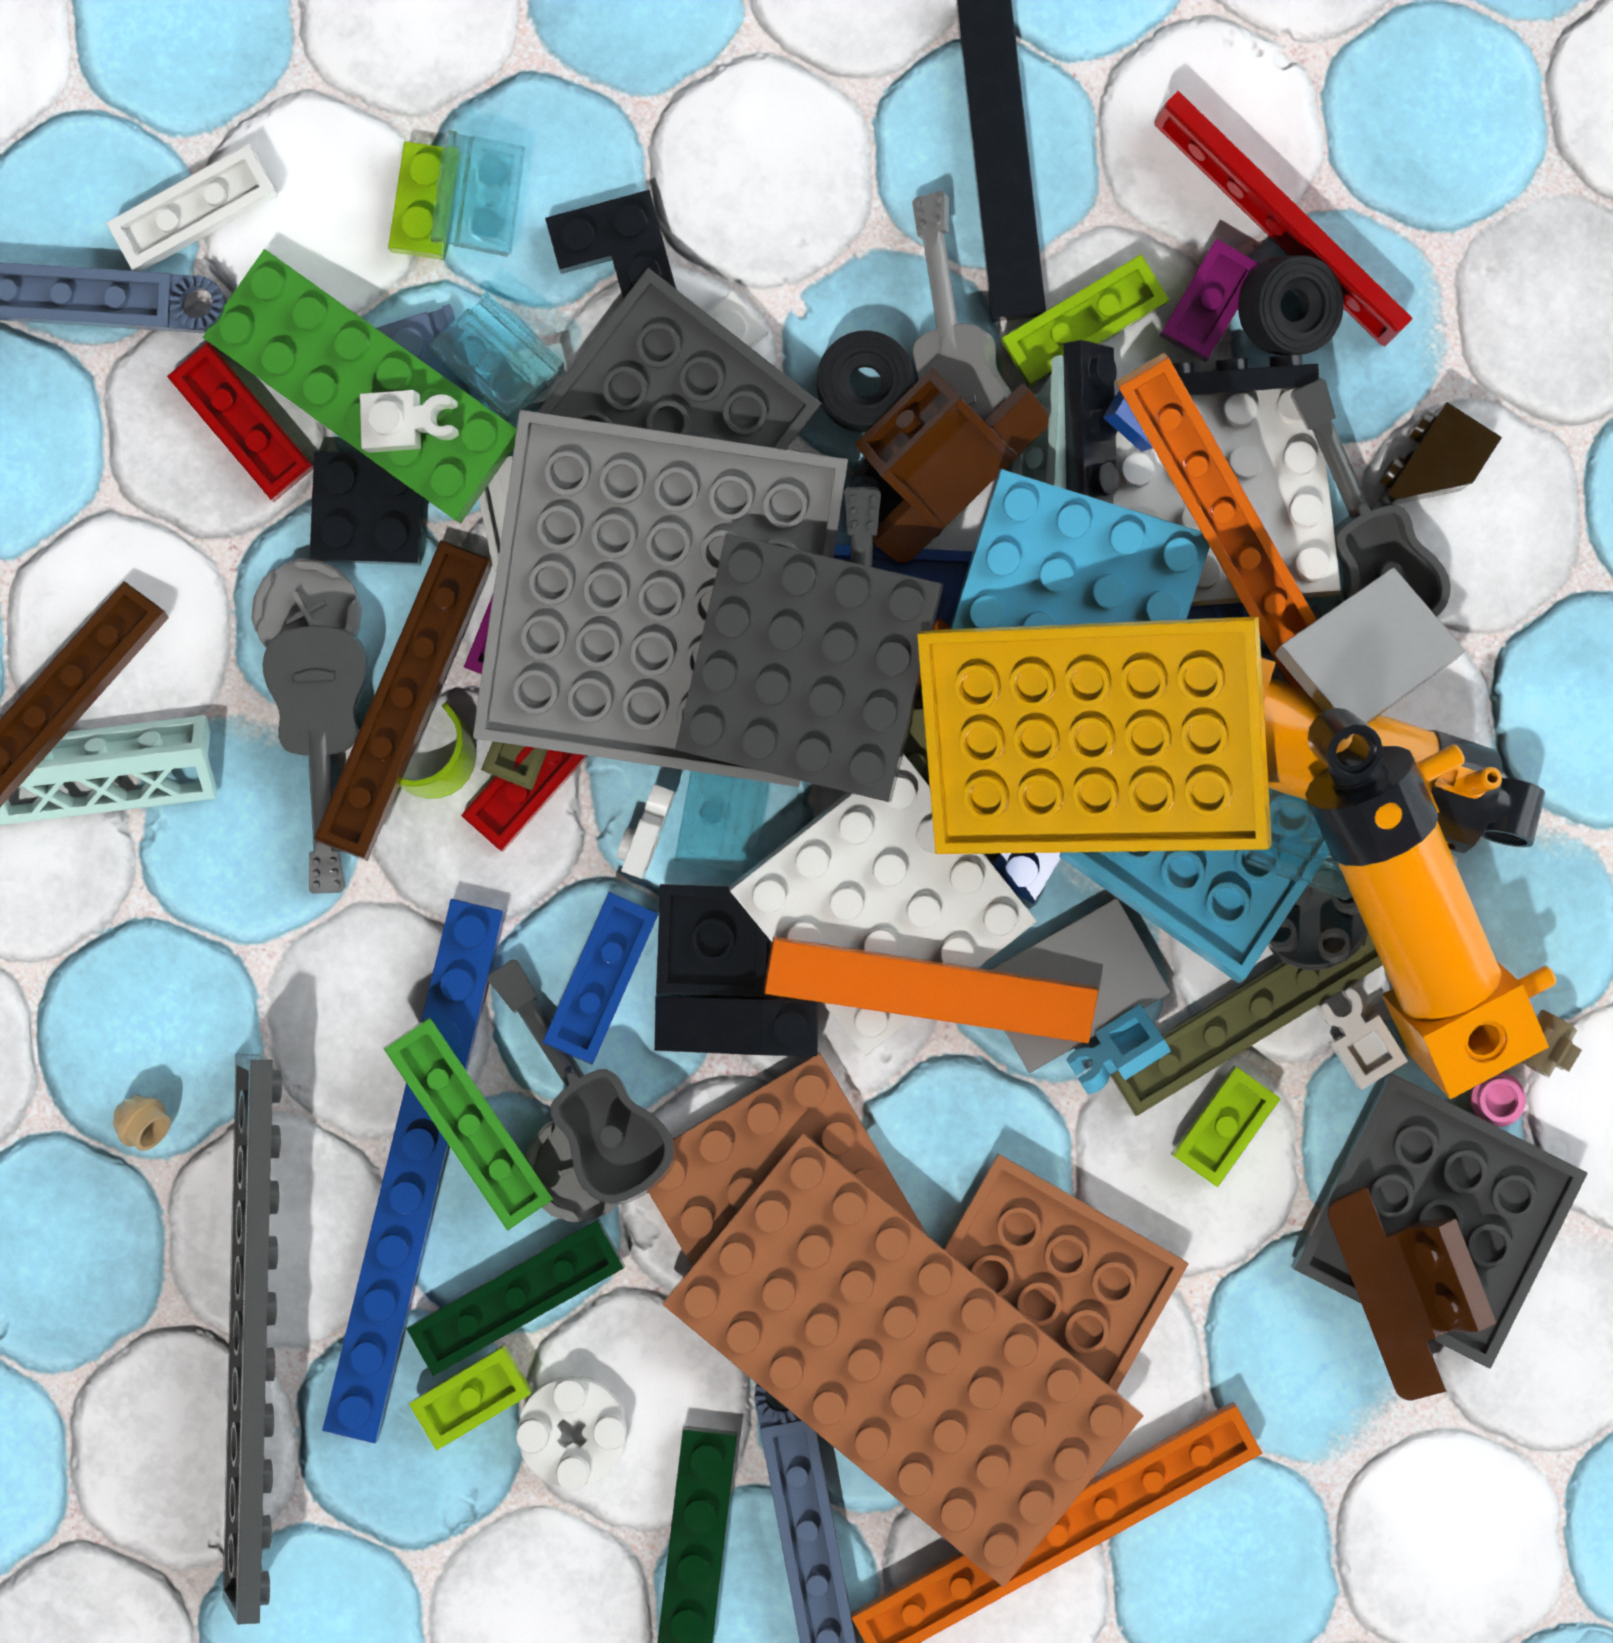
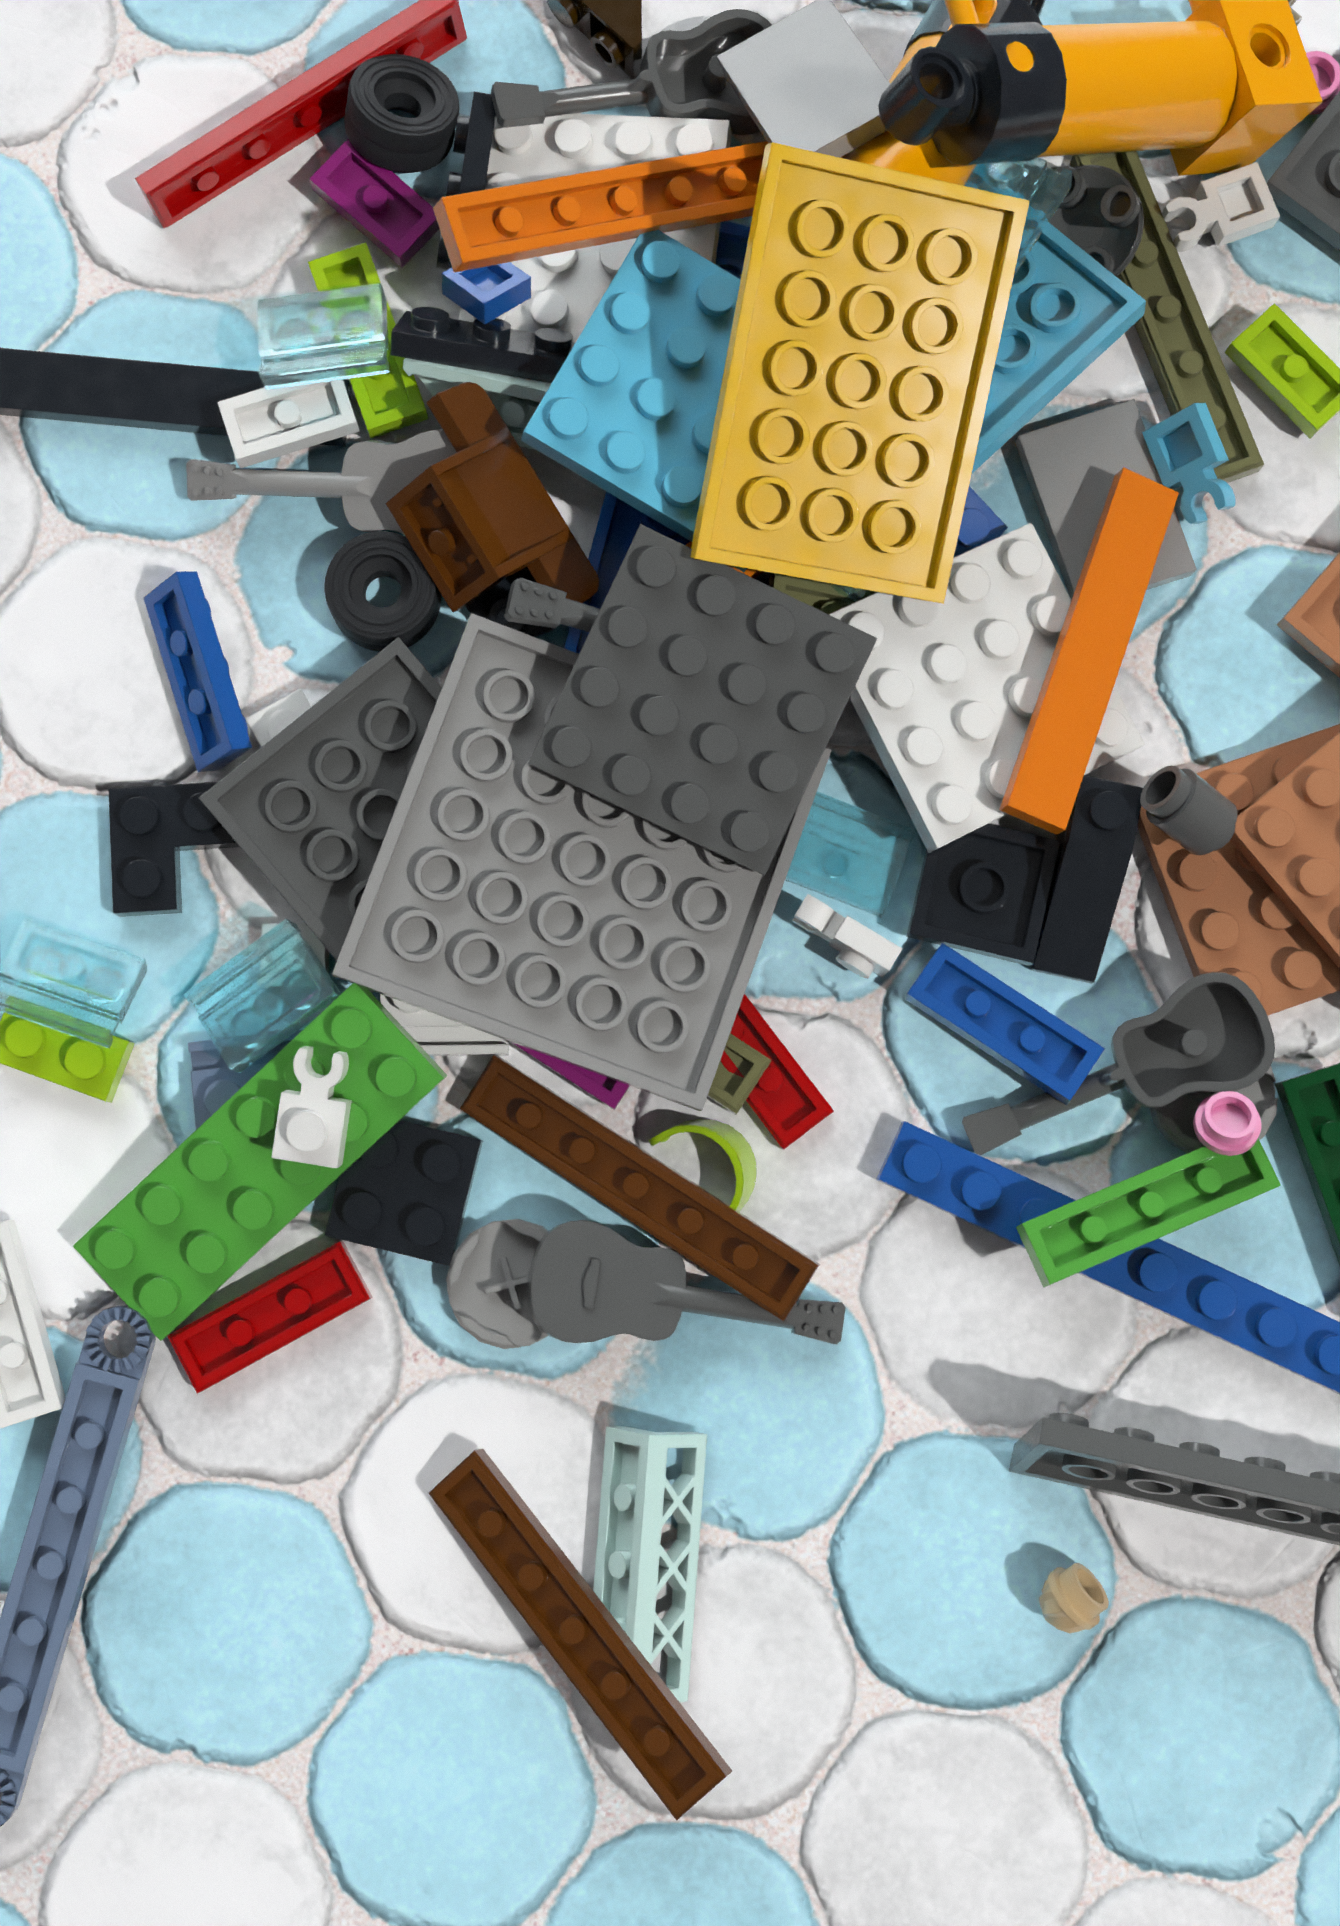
camera: 85 degrees left, 5 degrees down
none -> blue plate [143,571,253,772]
none -> white plate [218,365,360,469]
none -> clear light blue plate [258,283,390,390]
none -> dark grey brick [1140,765,1238,856]
none -> bright pink plate [1193,1091,1262,1156]

